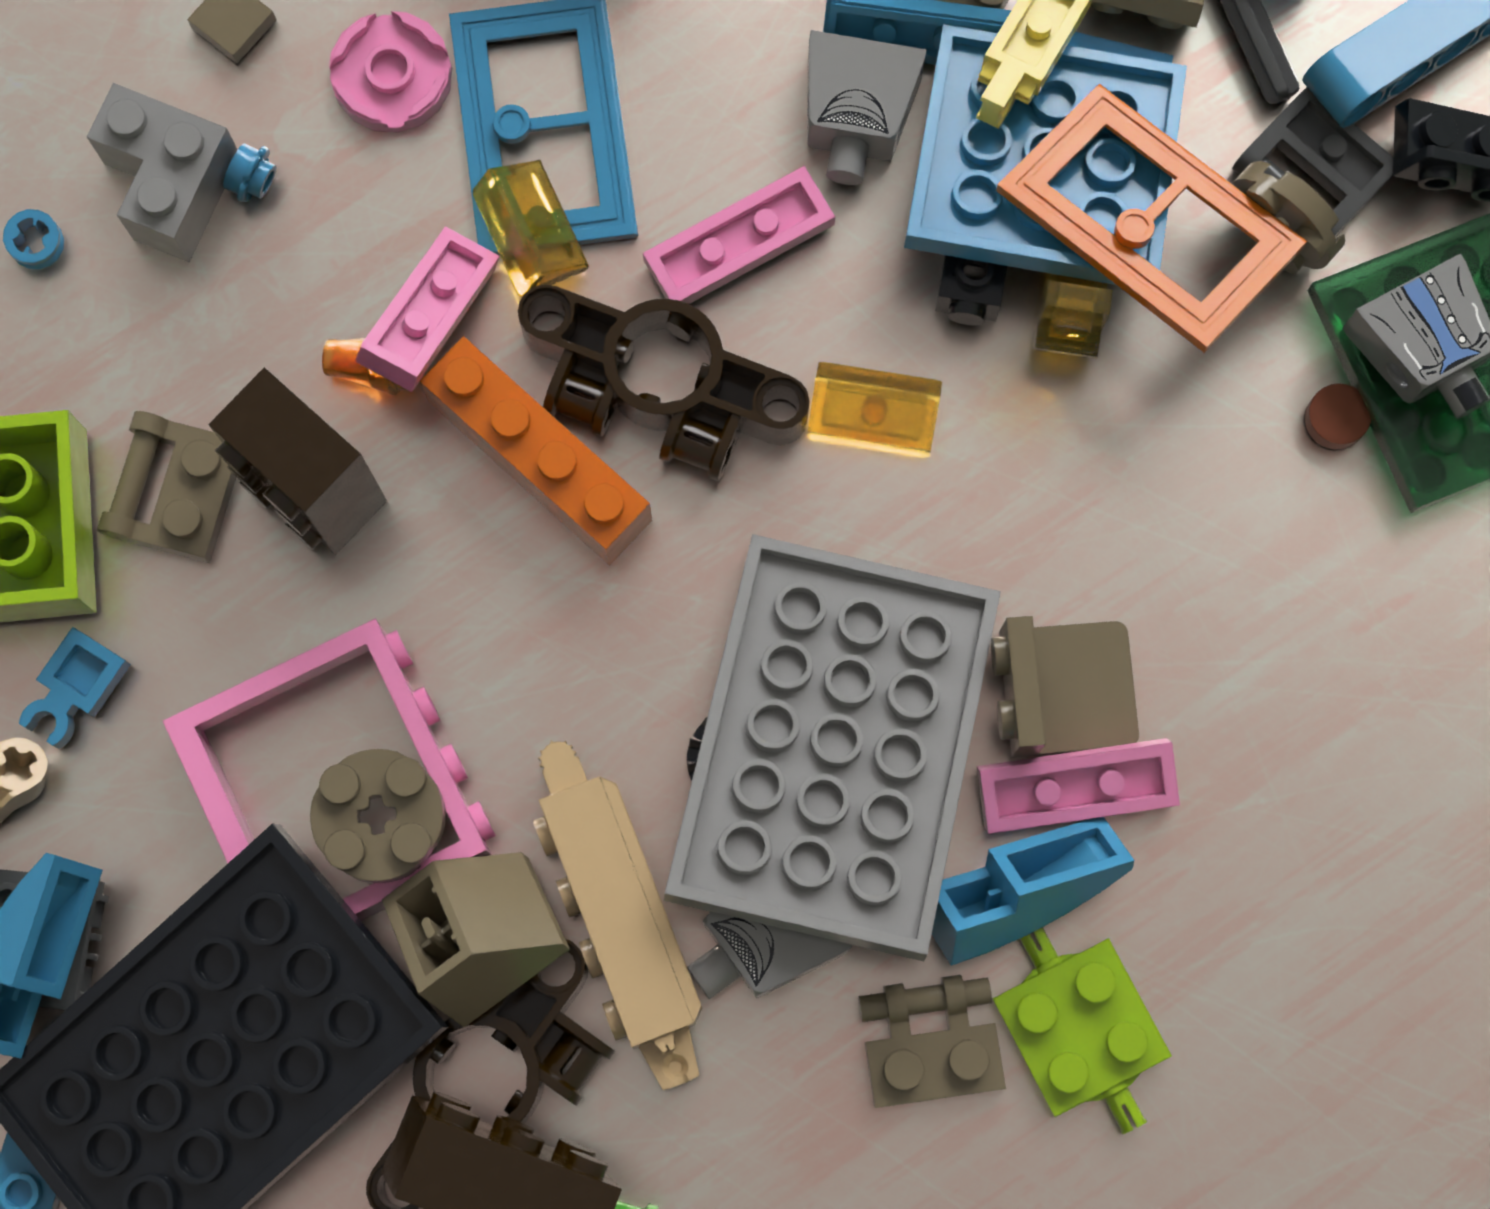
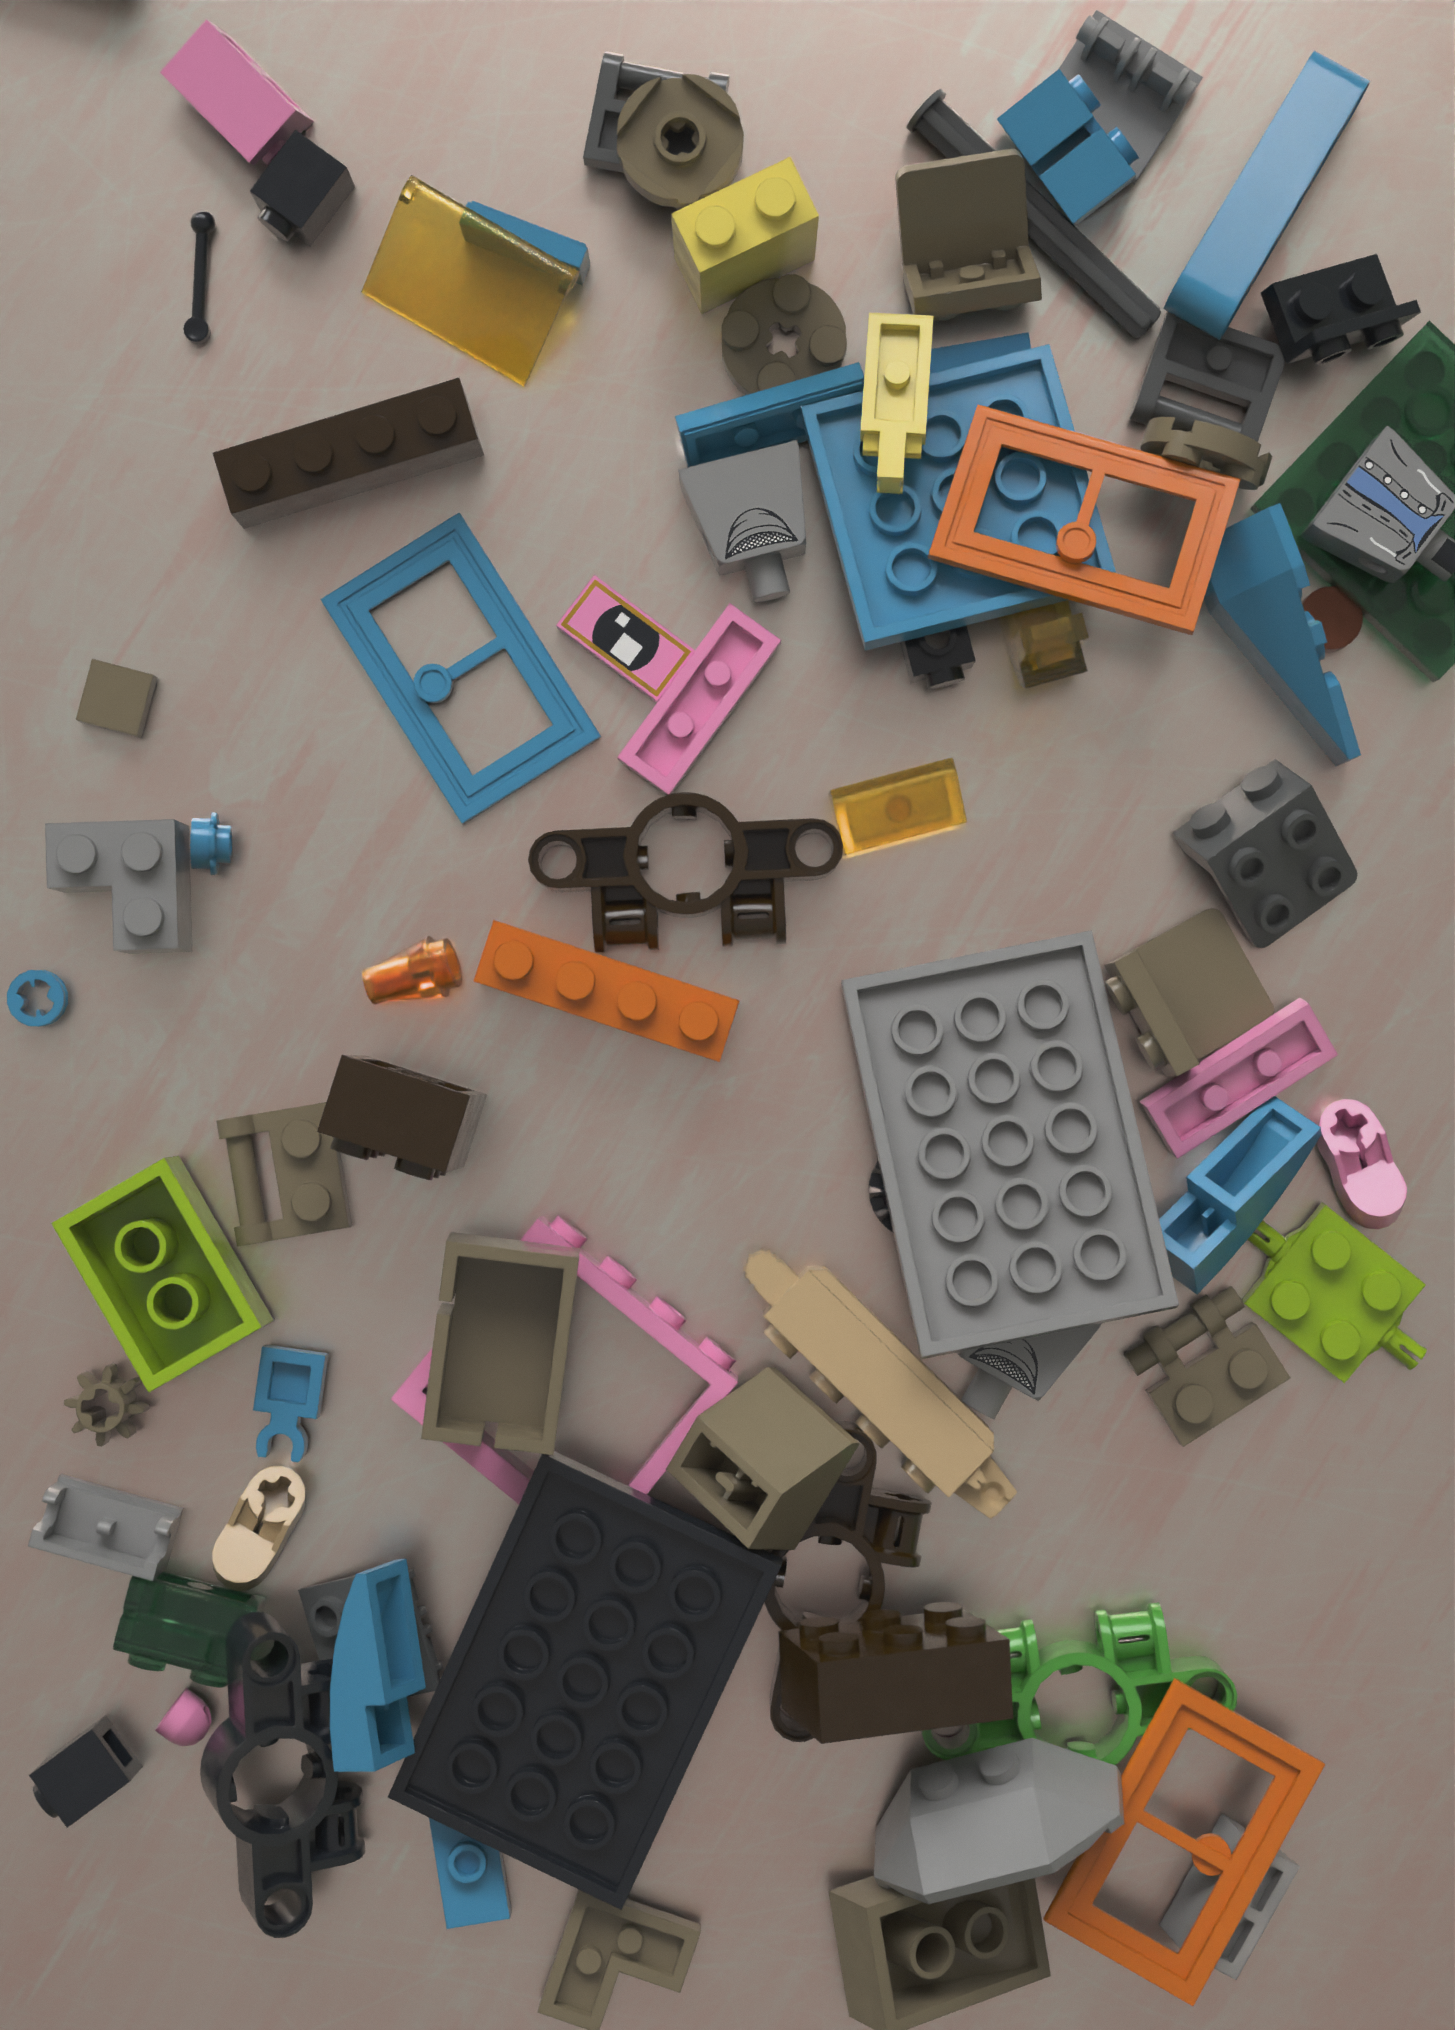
camera: 20 degrees left, 10 degrees up
dark tan plate [310,749,446,883] -> none
bright pink tile [329,11,452,133] -> none
bright pink plate [355,226,500,392] -> none
clear yellow slope [473,160,589,296] -> none
none -> dark tan piece [421,1232,580,1455]
none -> tile [556,575,695,703]
none -> dark grey bracket [1173,759,1358,948]
none -> dark azure wedge [1204,503,1361,766]
none -> bright pink piece [1317,1099,1407,1229]

